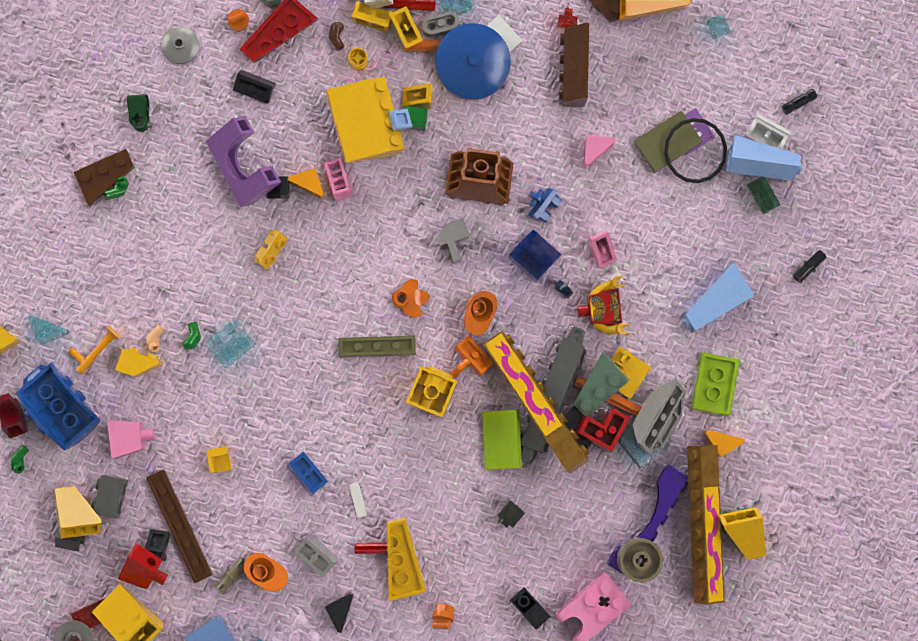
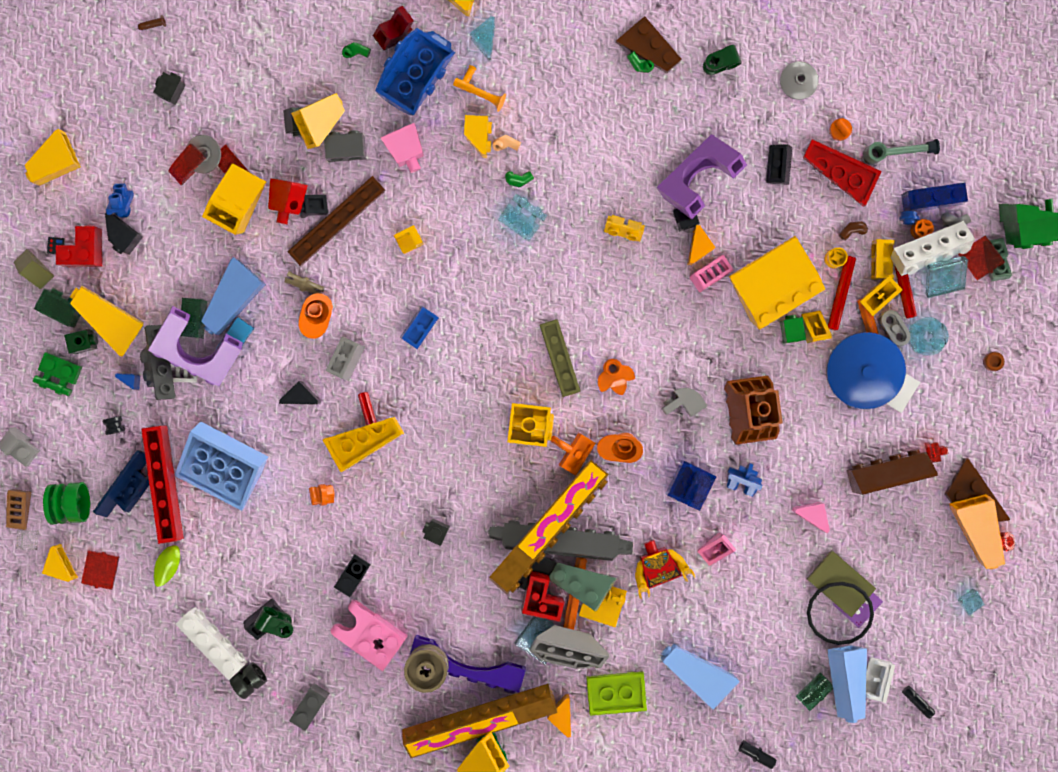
camera: 80 degrees right, 5 degrees up
white sticker [349,482,367,518] -> none
light blue tile [388,109,412,131] -> none
lime tile [482,410,522,470] -> none
dark blue tile [555,279,573,298] -> none
none -> red axle [828,256,856,331]

